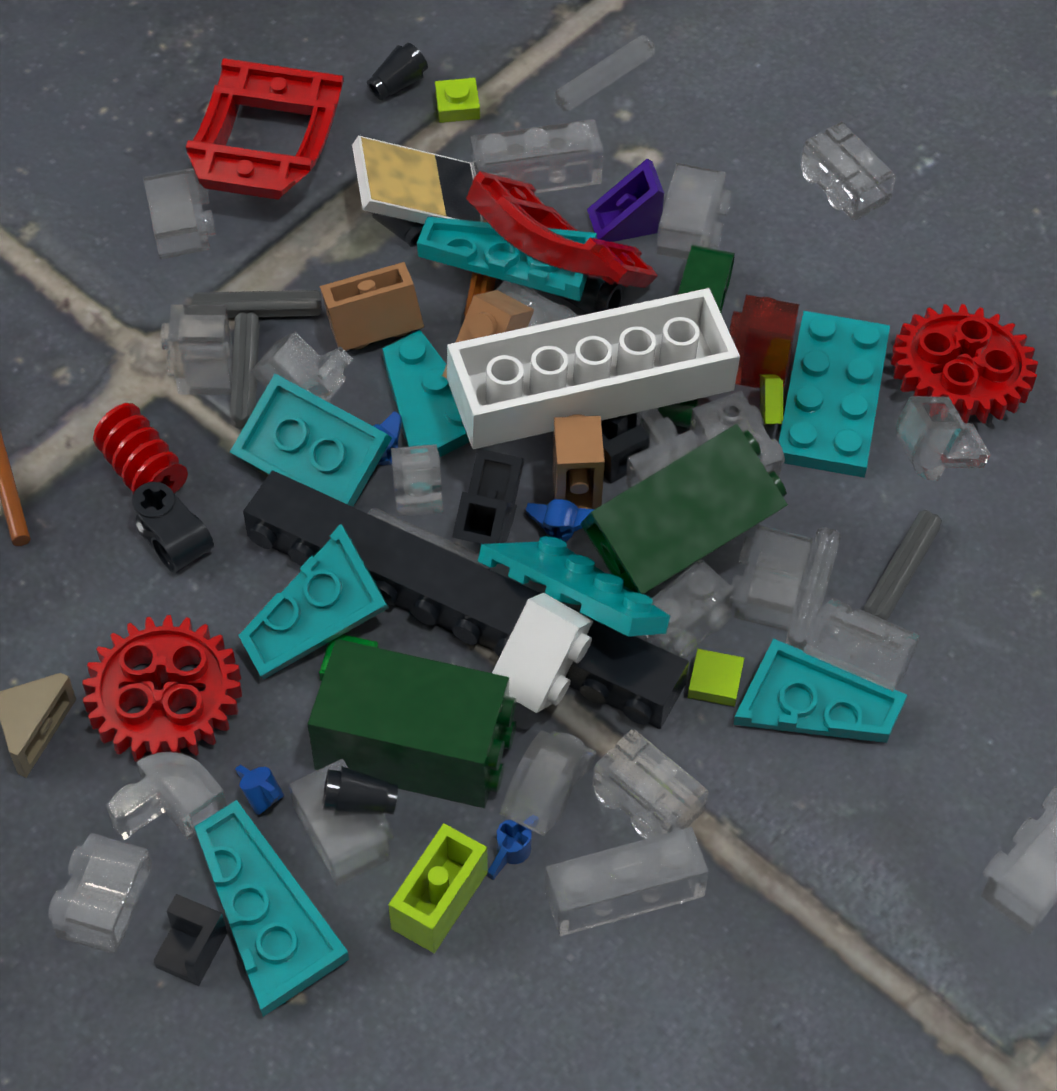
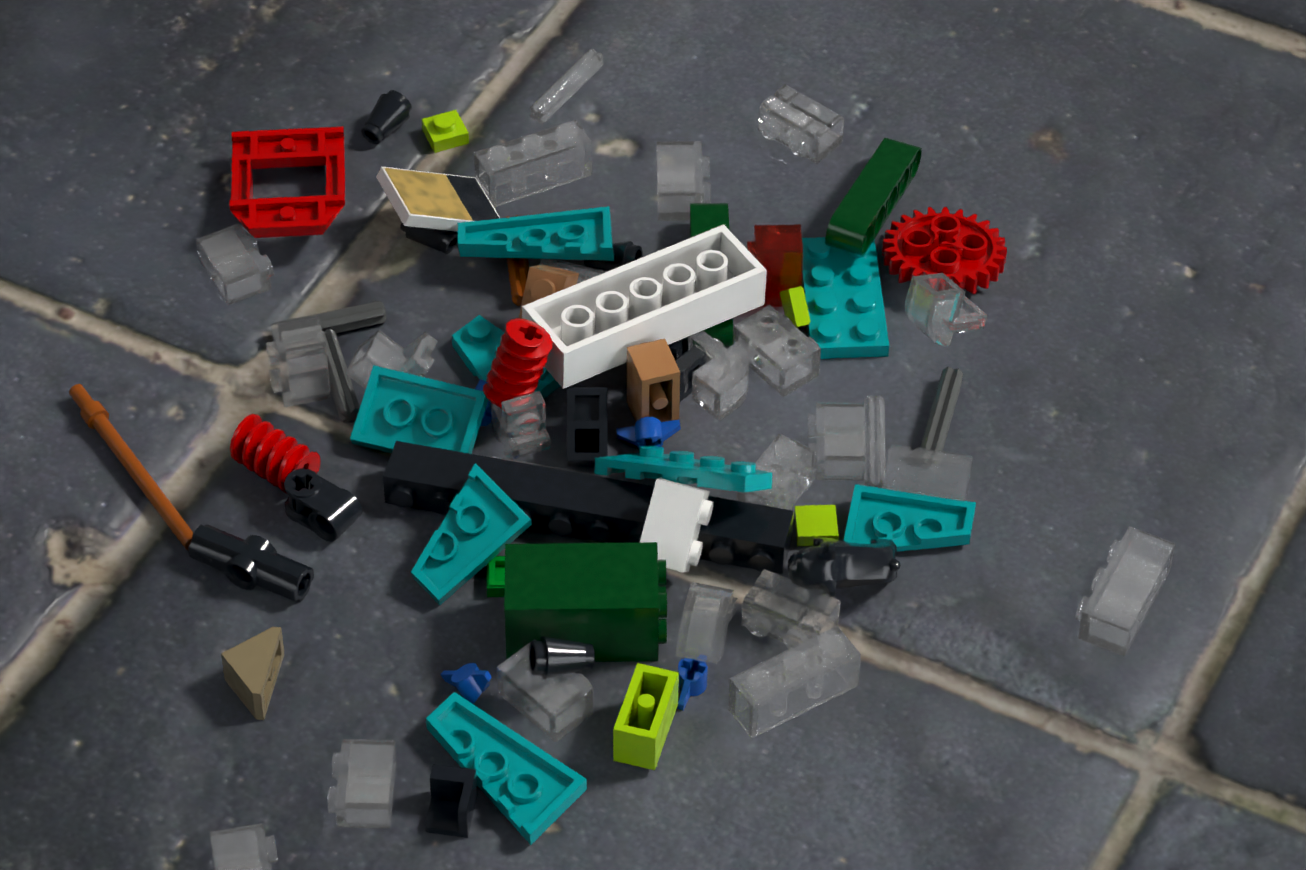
camera: 15 degrees left, 10 degrees down
red gear [82,615,242,764] -> none
clear brick [105,752,227,840] -> none
medium nougat brick [320,262,424,352] -> none
red wedge [466,171,658,288] -> none
dark green brick [580,423,788,594] -> none
dark purple slope [587,159,664,242] -> none
none -> black piece [188,524,314,601]
none -> red piece [483,318,553,410]
none -> black animal [788,537,901,597]
none -> dark green beam [825,138,922,256]

